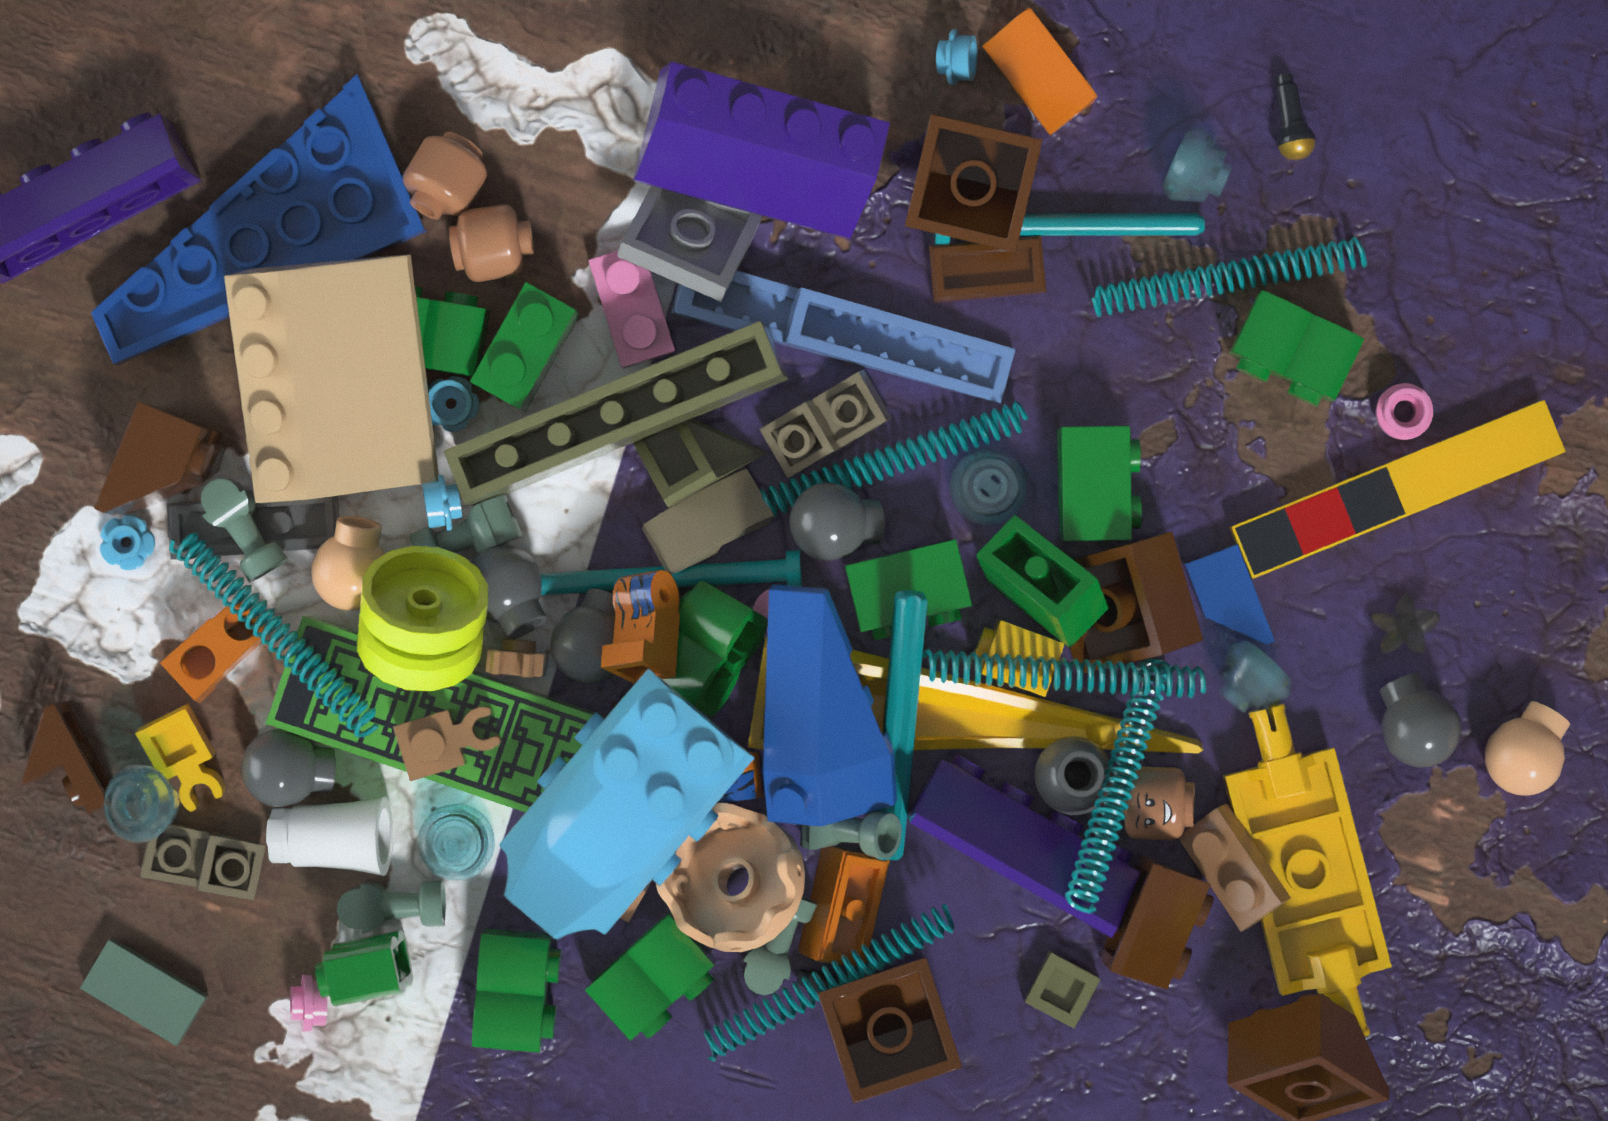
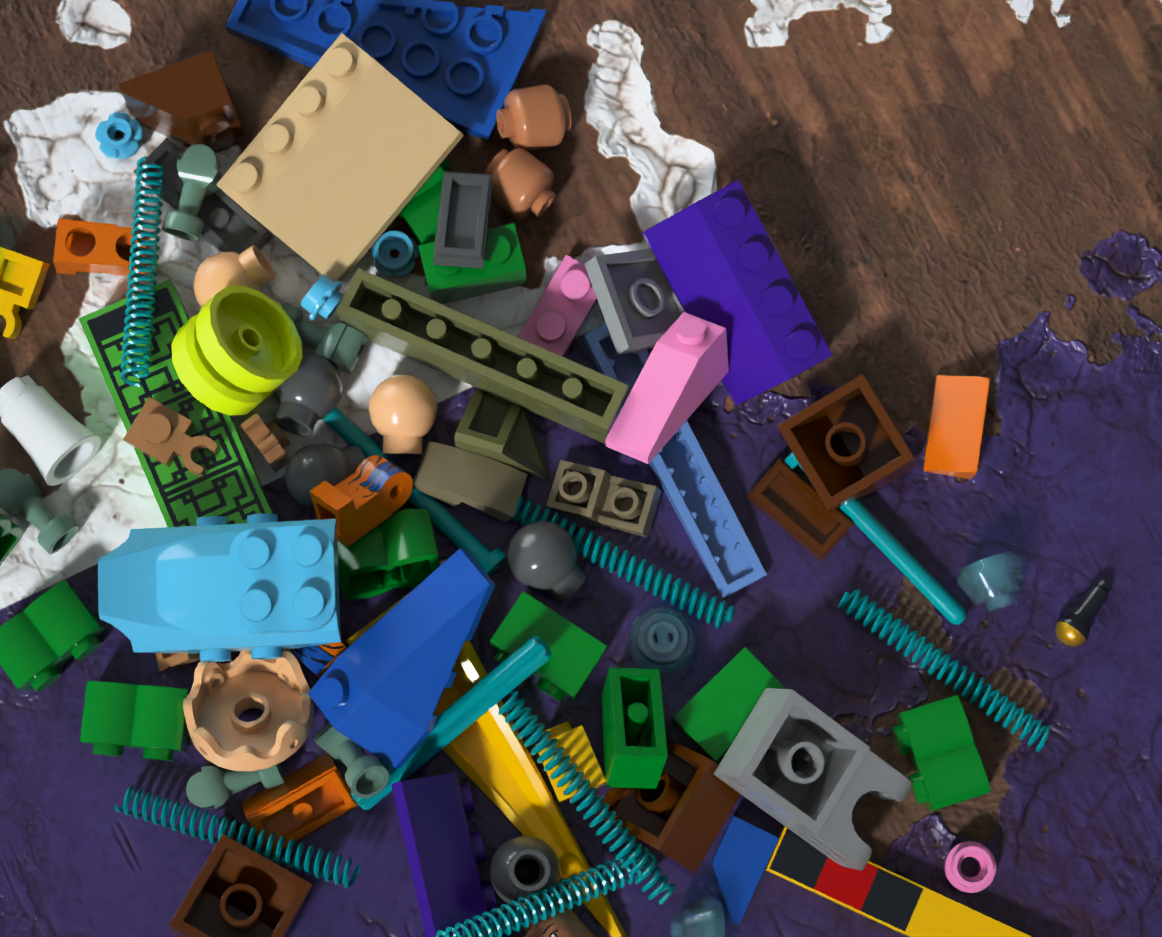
camera: 45 degrees right, 10 degrees down
dark grey piece [241,729,336,807] -> none
clear light blue cone [418,803,495,880] -> none
medium azure plate [936,29,978,85] -> none
none -> light nougat piece [369,375,437,454]
none -> dark grey tile [433,171,493,269]
none -> bright pink slope [605,312,729,464]
none -> light grey brick [714,688,911,871]

